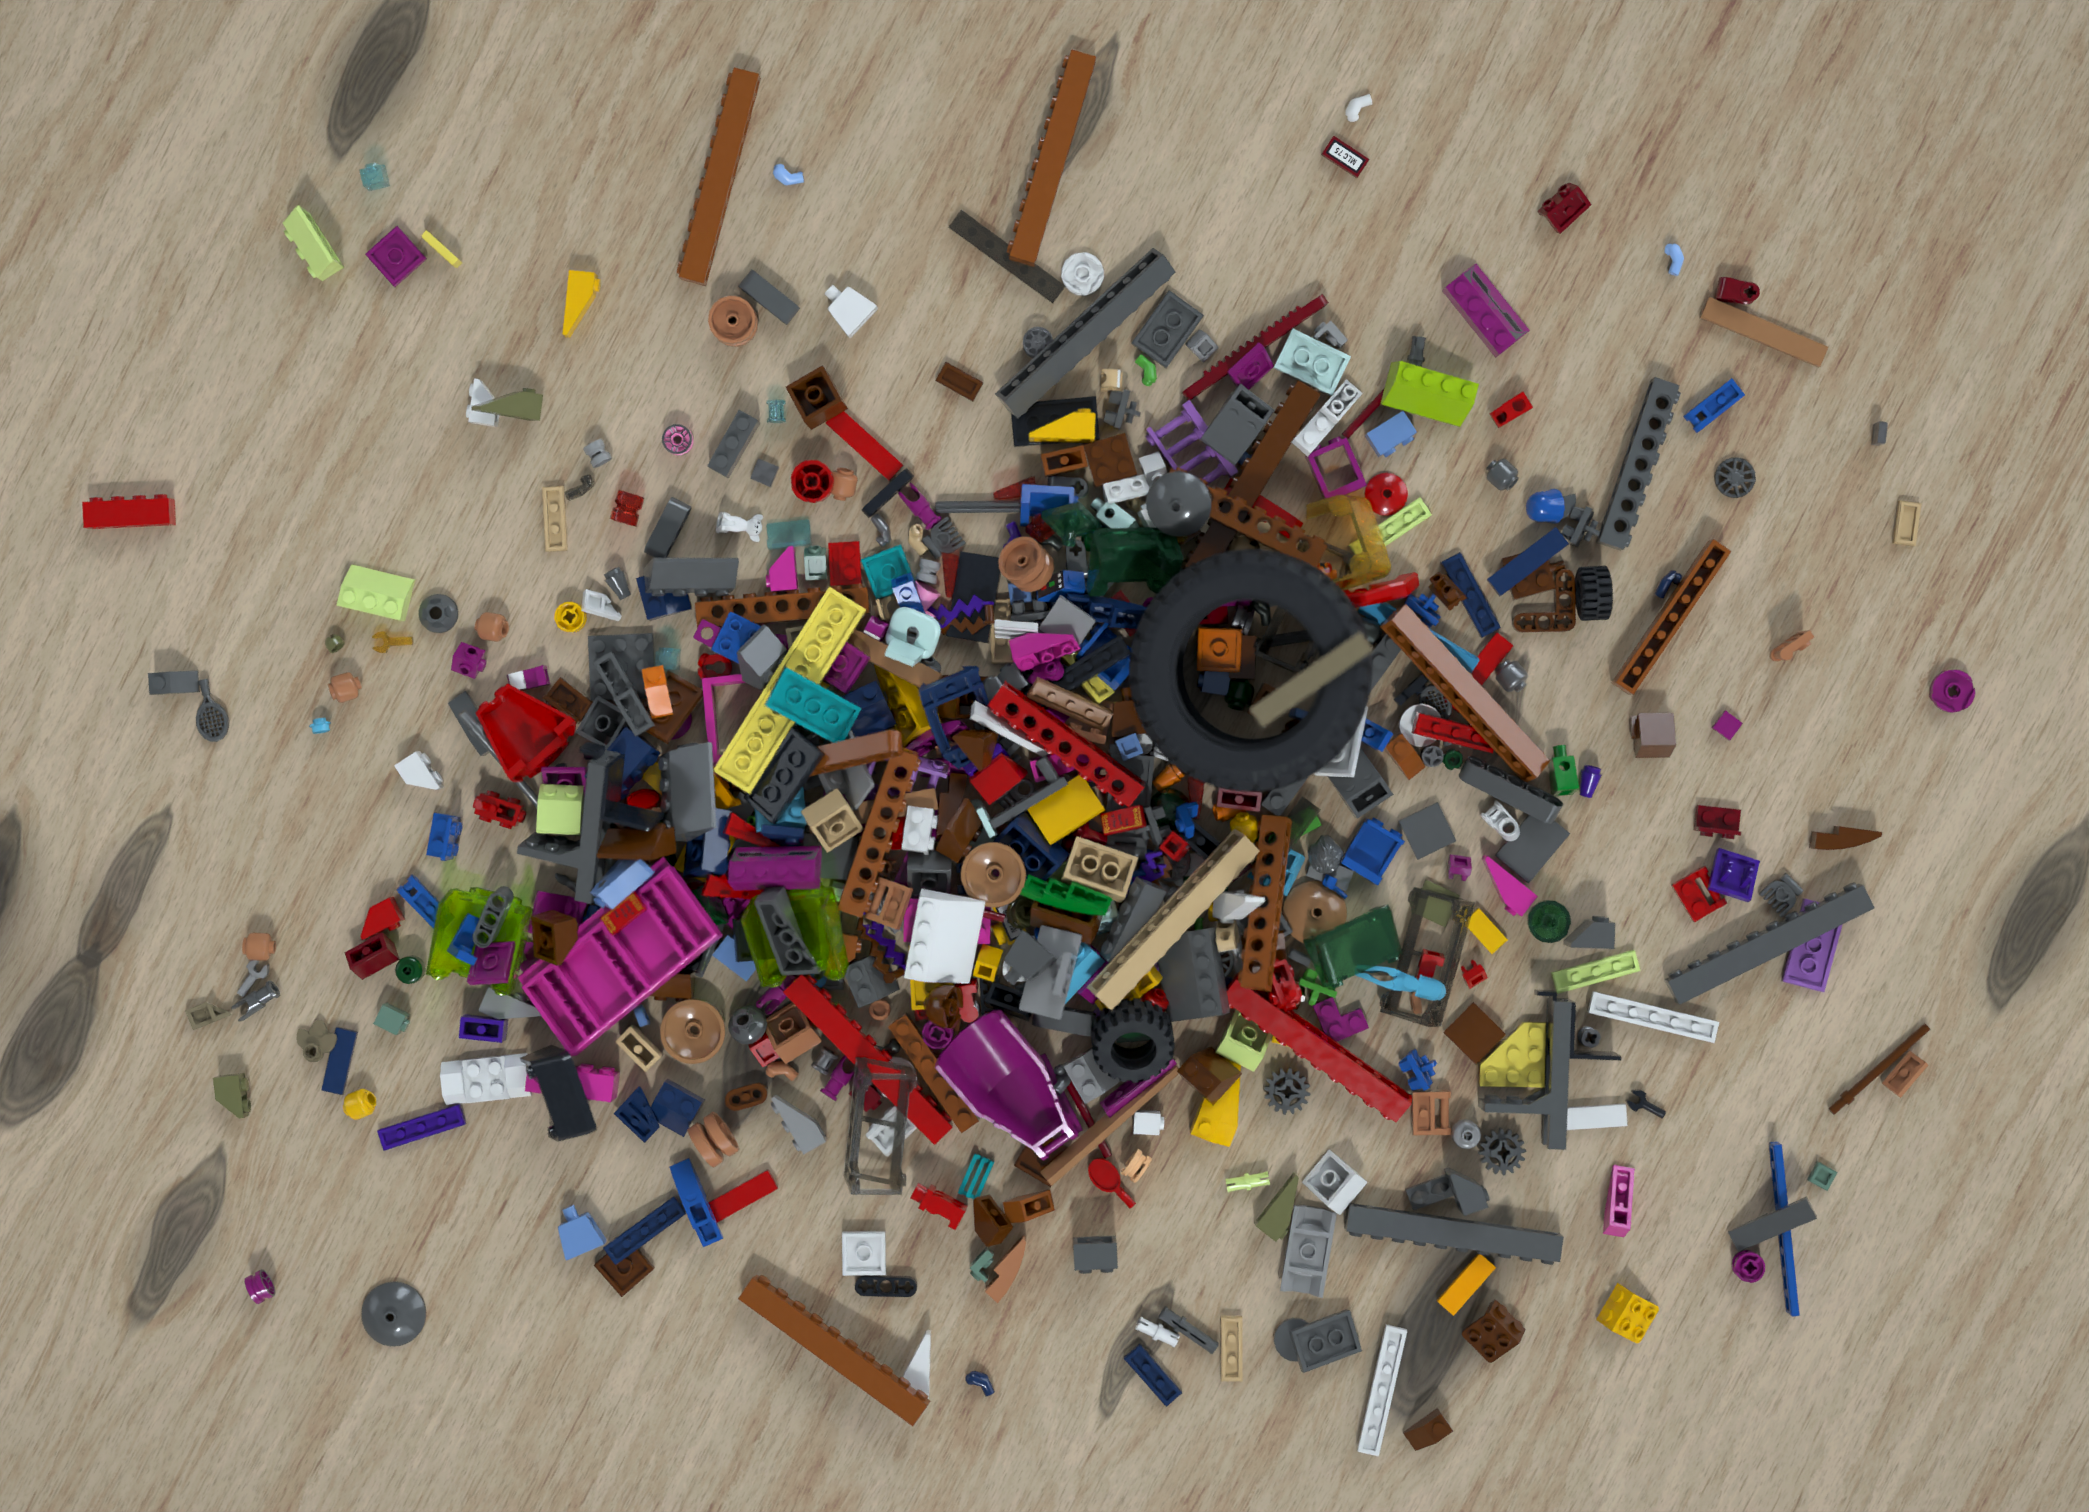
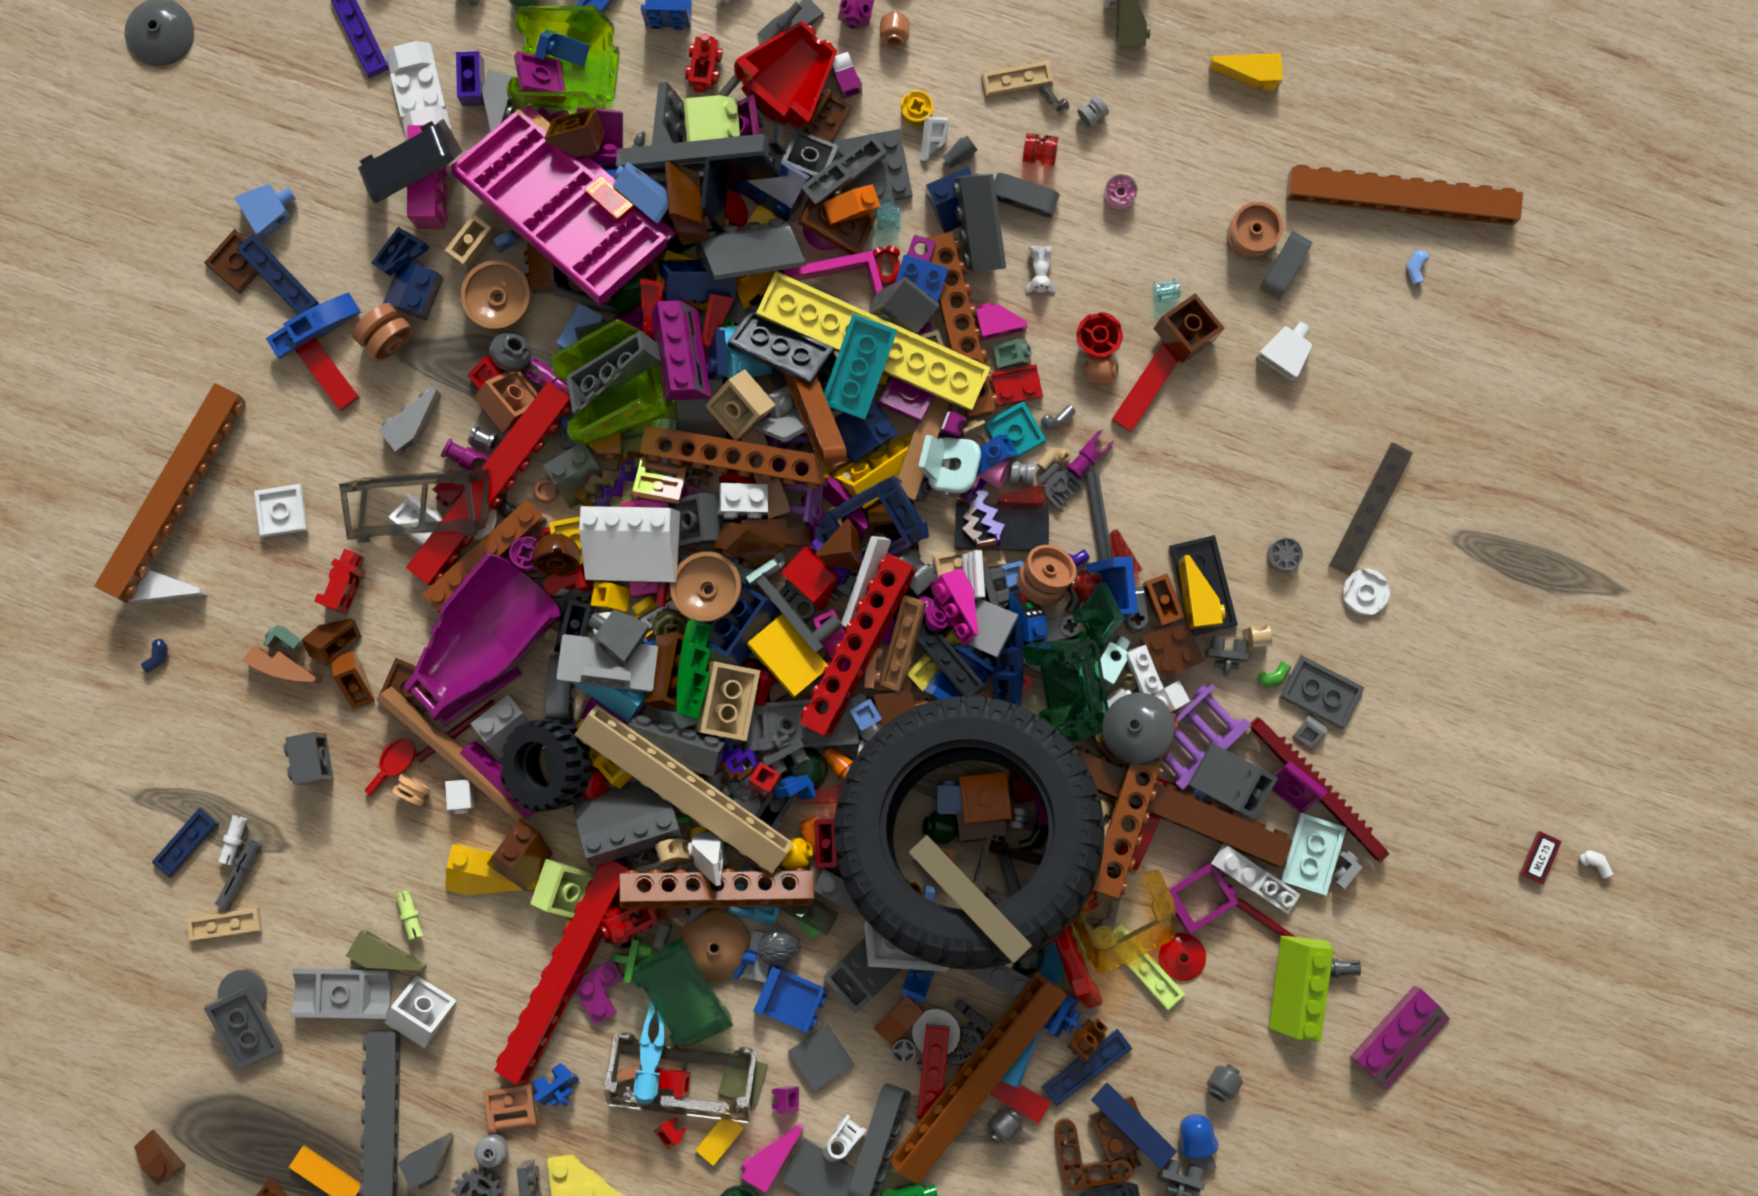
camera: 80 degrees right, 5 degrees down
dark grey beam [473,886,514,948] -> none
dark grey brick [707,410,760,479] -> none
reddish brown plate [725,1083,768,1111] -> none
flat silver tile [750,459,779,487] -> none
clear light blue panel [766,519,812,550] -> none
nougat arm [766,1061,799,1081] -> none
black beam [855,1275,917,1297] -> none
black beam [861,468,914,518] -> none
reddish brown tile [935,362,984,402] -> none
teal tile [958,1153,994,1200] -> none
dark grey brick [995,248,1176,418] -> none
dark orange brick [1007,49,1096,267] -> none
dark grey arm [1054,1064,1071,1096] -> none
red tile [1101,805,1146,836] -> none
dark grey gear [1263,1067,1311,1115] -> none
white plate [1357,1324,1407,1456] -> none
medium blue brick [1365,411,1417,458] -> none
dark grey tile [1405,1174,1454,1210] -> none
dark green plate [1442,749,1463,770] -> none
reddish brown slope [1443,1002,1506,1065] -> none
red leg [1489,392,1534,428] -> none
dark red bracket [1537,183,1592,234] -> none

